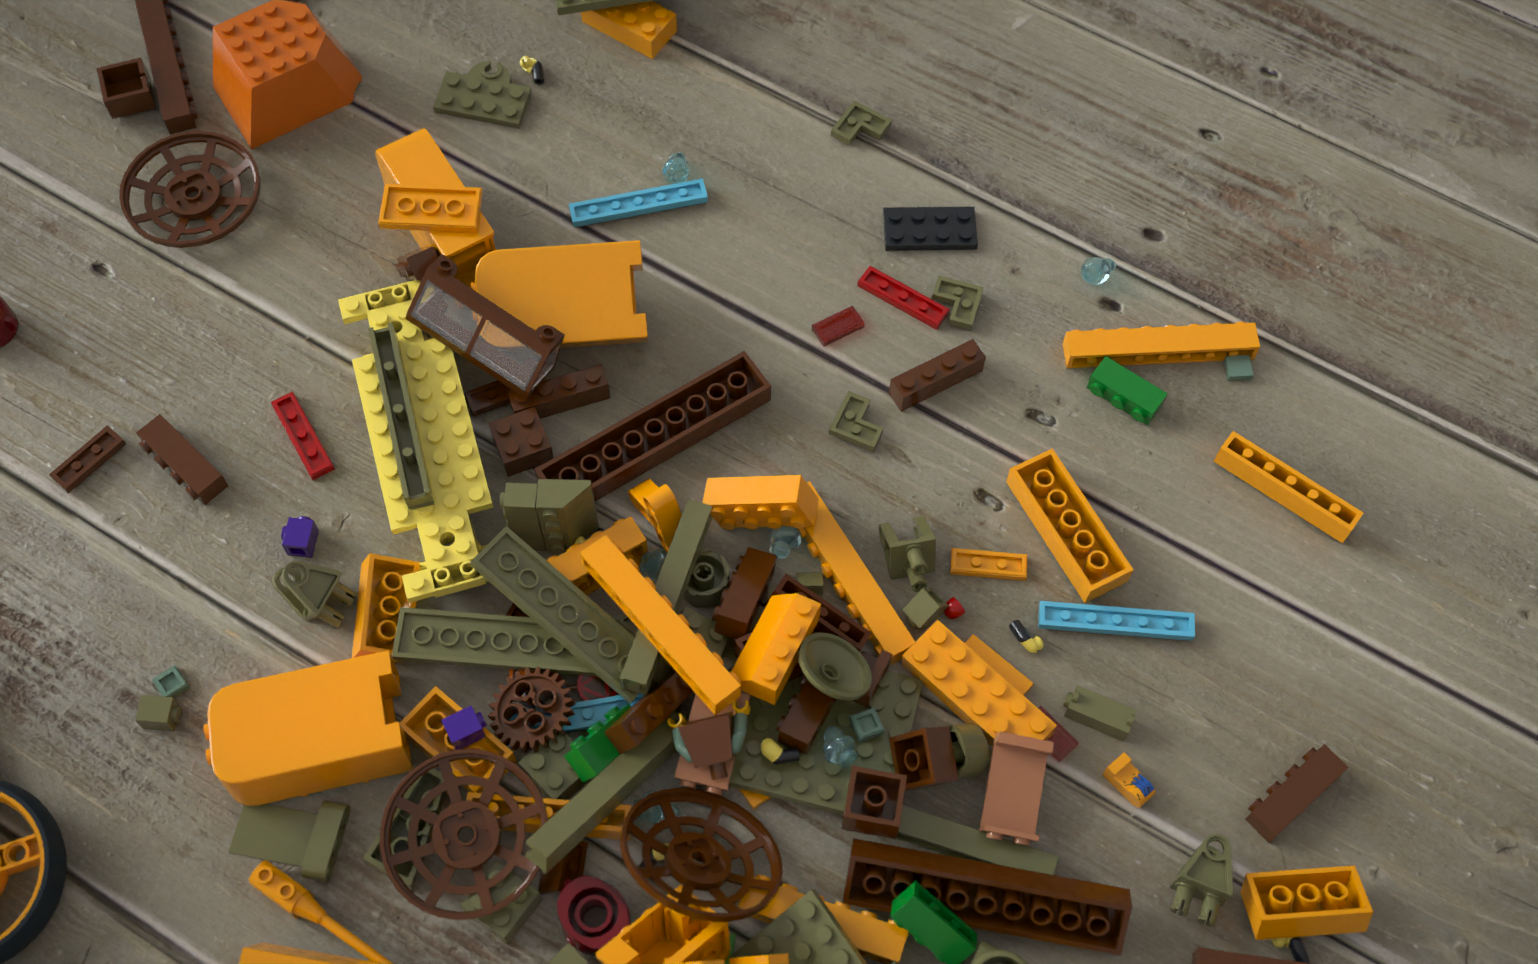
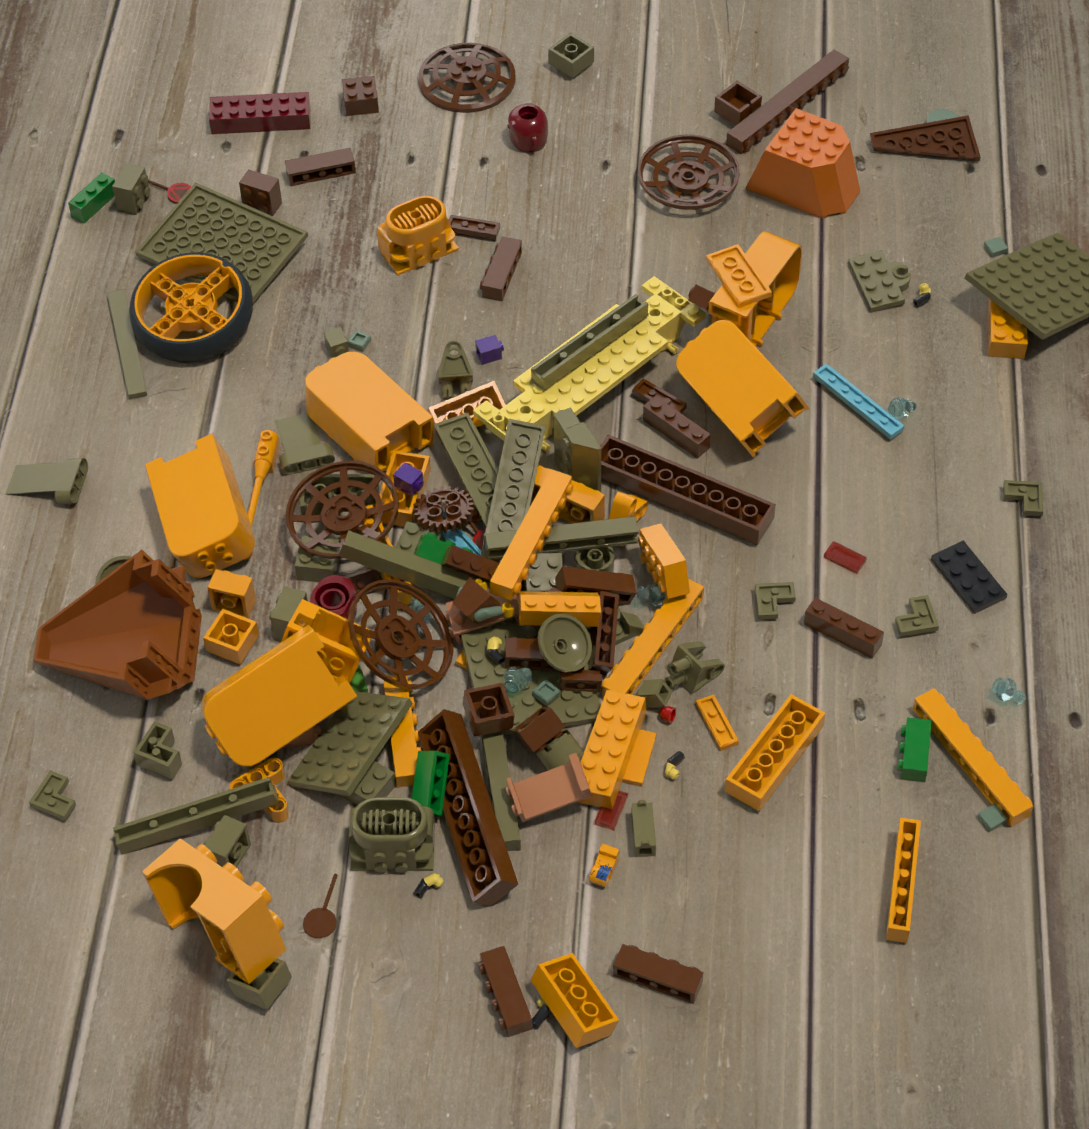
camera: 65 degrees right, 10 degrees down
red tile [271,391,335,481] -> none
windscreen [406,254,565,399] -> none
reddish brown brick [488,407,554,477] -> none
red tile [857,266,950,330] -> none
medium azure plate [1038,601,1195,641] -> none
olive piece [1169,834,1233,927] -> none
none -> light orange brick [377,196,459,276]

